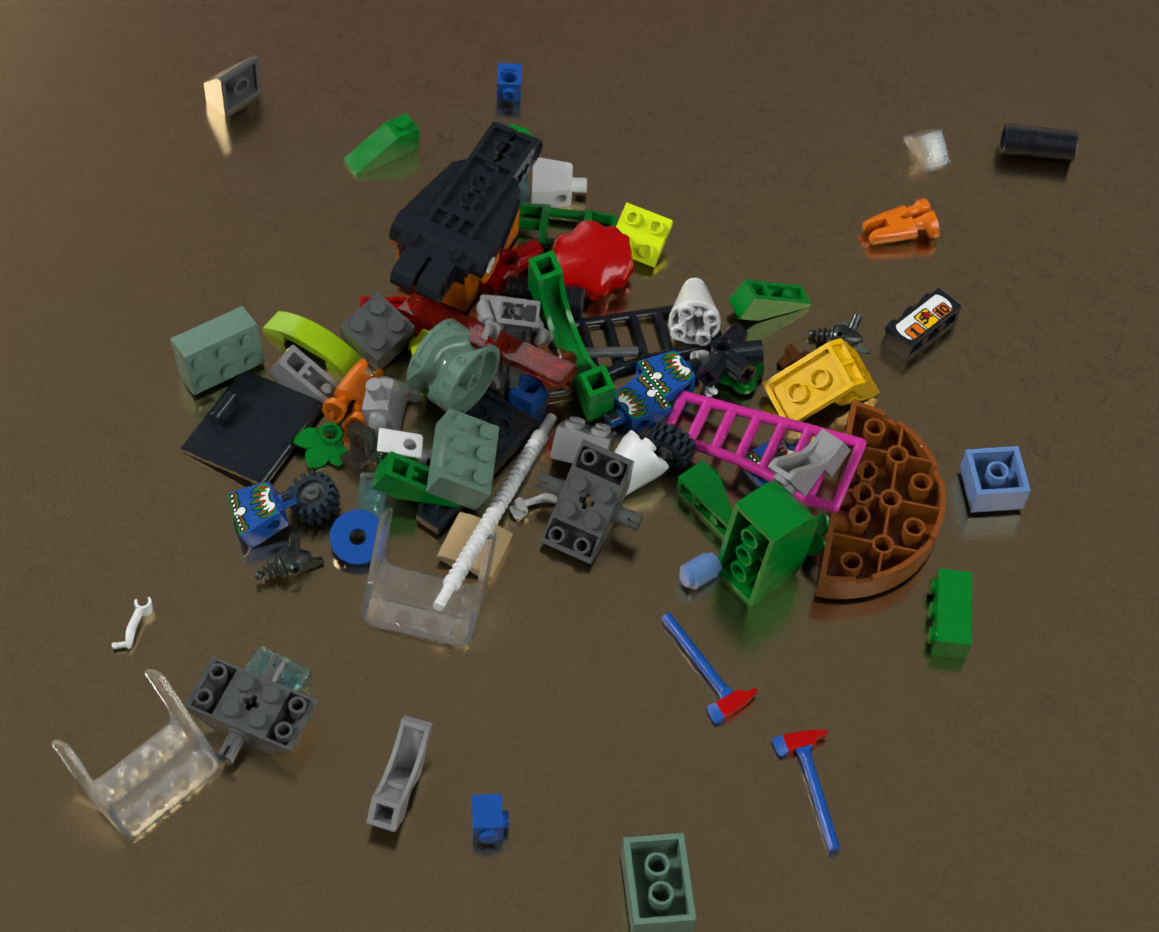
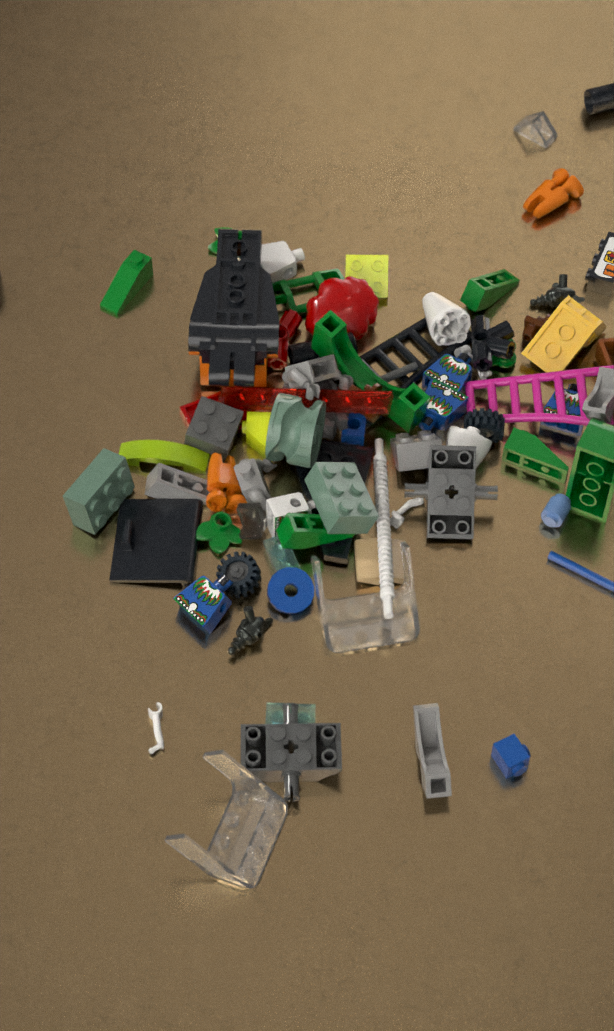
camera: 20 degrees left, 0 degrees up
blue brick [497,63,522,102] -> none

